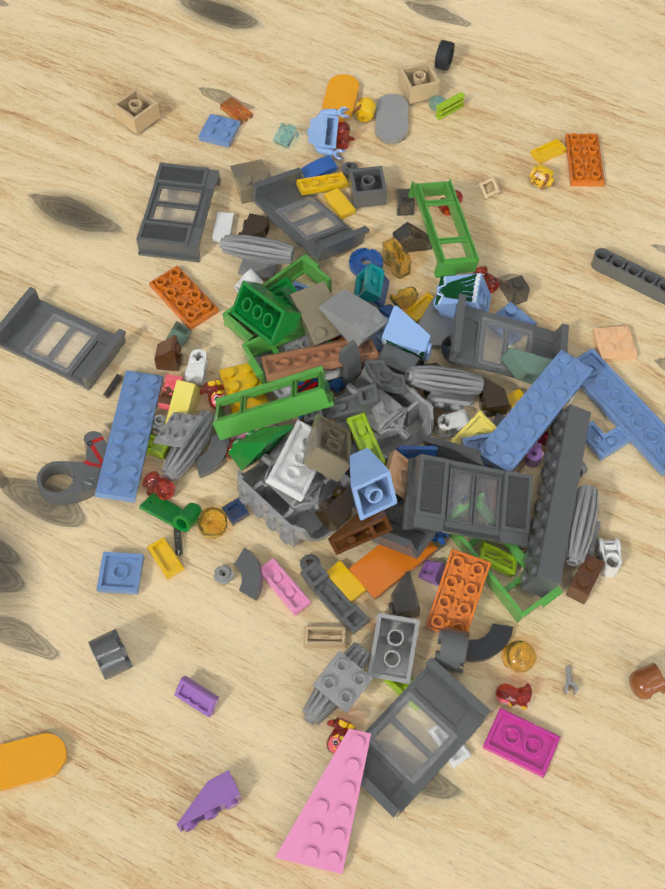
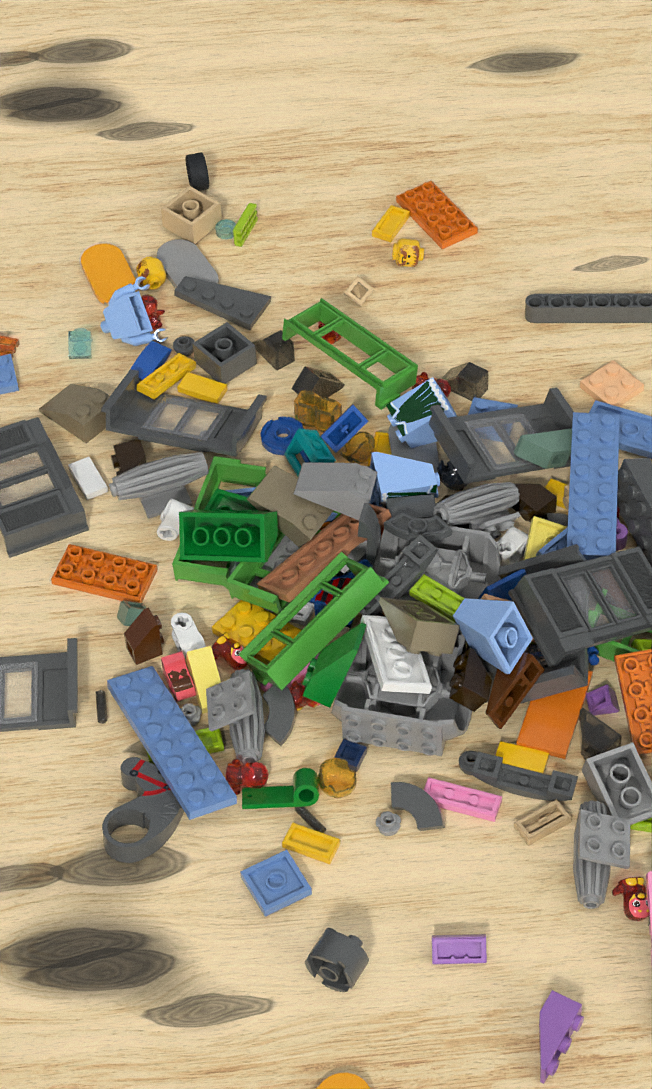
camera: 30 degrees left, 10 degrees down
none -> dark grey wing [174,276,271,330]
none -> blue slope [320,404,368,453]

